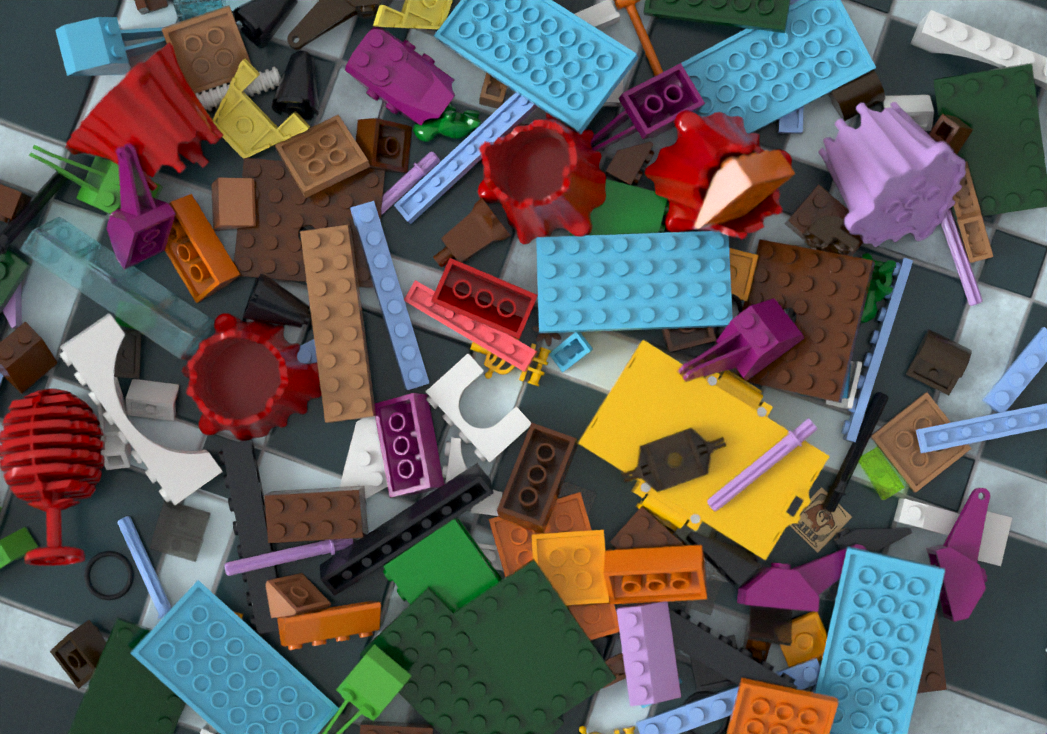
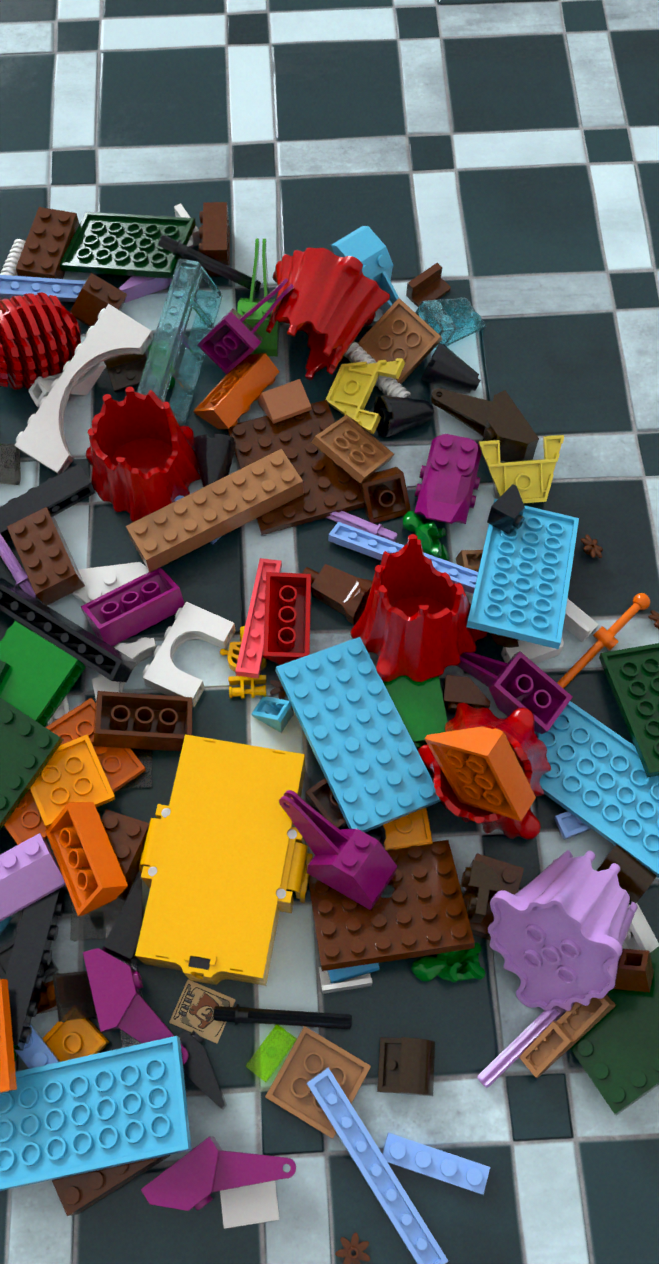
camera: 65 degrees right, 20 degrees down
white panel [126,379,179,421] -> none
light blue plate [350,201,429,390] -> none
dark brown plate [621,428,726,492] -> none
lavender axle [707,419,818,511] -> none
light blue plate [841,258,913,442] -> none
white slope [894,498,960,535] -> none
none -> black slope [487,484,525,535]

